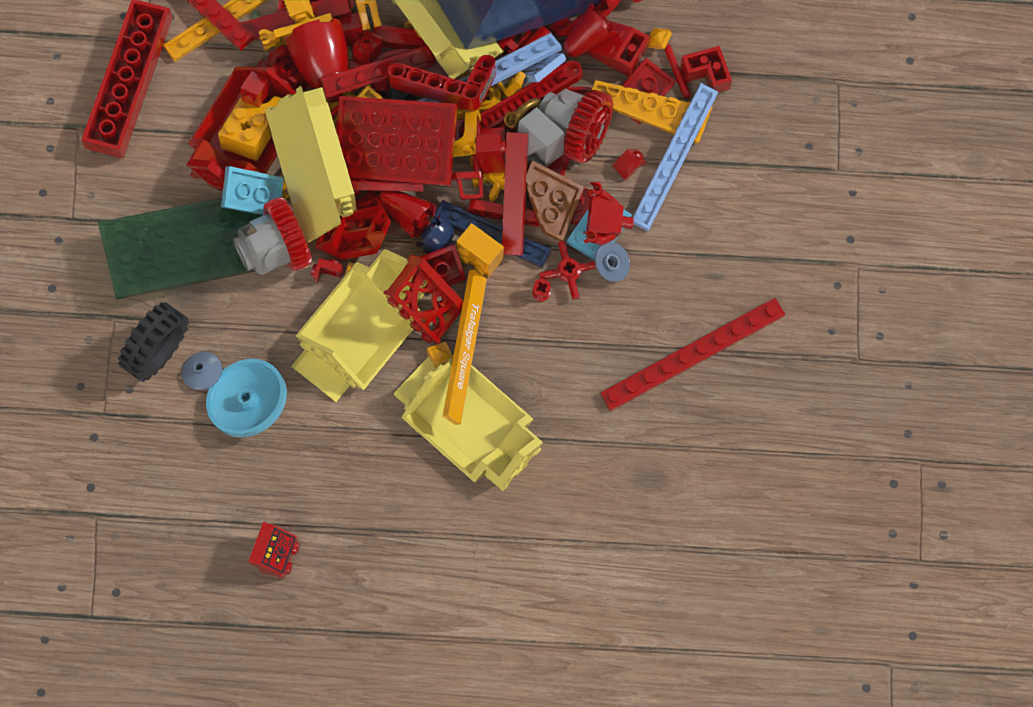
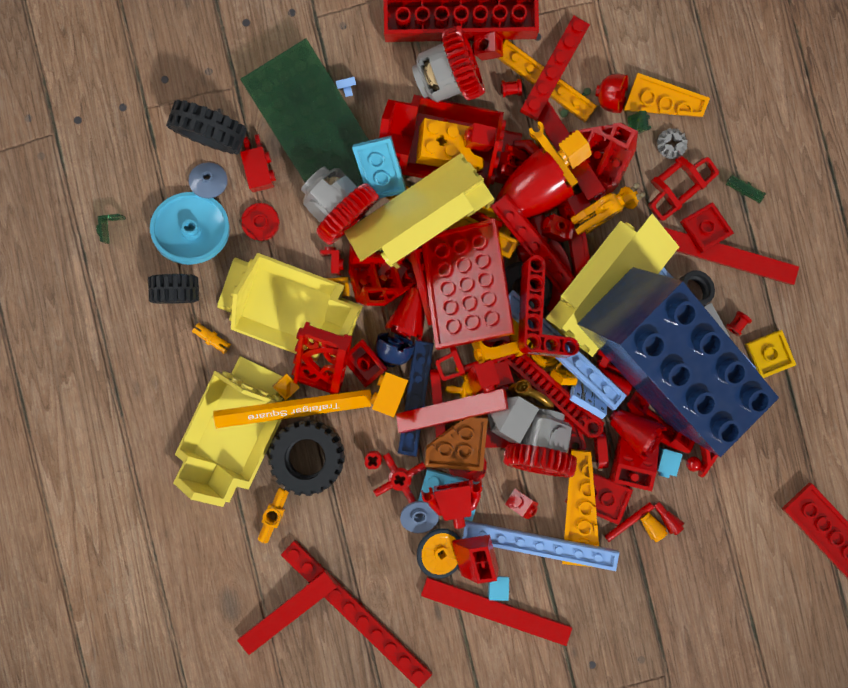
camera: 75 degrees right, 15 degrees up
red piece [248,522,300,579] -> none
light orange tile [648,28,672,50] -> none
red brick [680,45,732,93] -> none
none -> clear green bracket [96,214,126,244]
none -> black tyre [148,274,199,304]
none -> light orange pin [192,322,231,354]
none -> red tile [237,570,338,655]
none -> red hinge [240,134,276,193]
none -> red tile [241,203,280,241]
none -> light orange axle [258,488,289,543]
none -> black tyre [268,420,345,496]
none -> light blue tile [336,76,356,97]
none -> piece [412,25,485,102]
none -> light orange wheel [417,528,461,578]
none -> red tile [421,576,572,646]
none -> red slope [452,535,499,584]
none -> red brick [472,32,503,61]
none -> medium azure panel [488,576,509,601]
none -> red bush [501,79,522,98]
none -> red beam [594,432,609,469]
none -> light orange cone [640,513,668,543]
none -> red cone [654,502,684,535]
none -> medium azure brick [657,447,683,478]

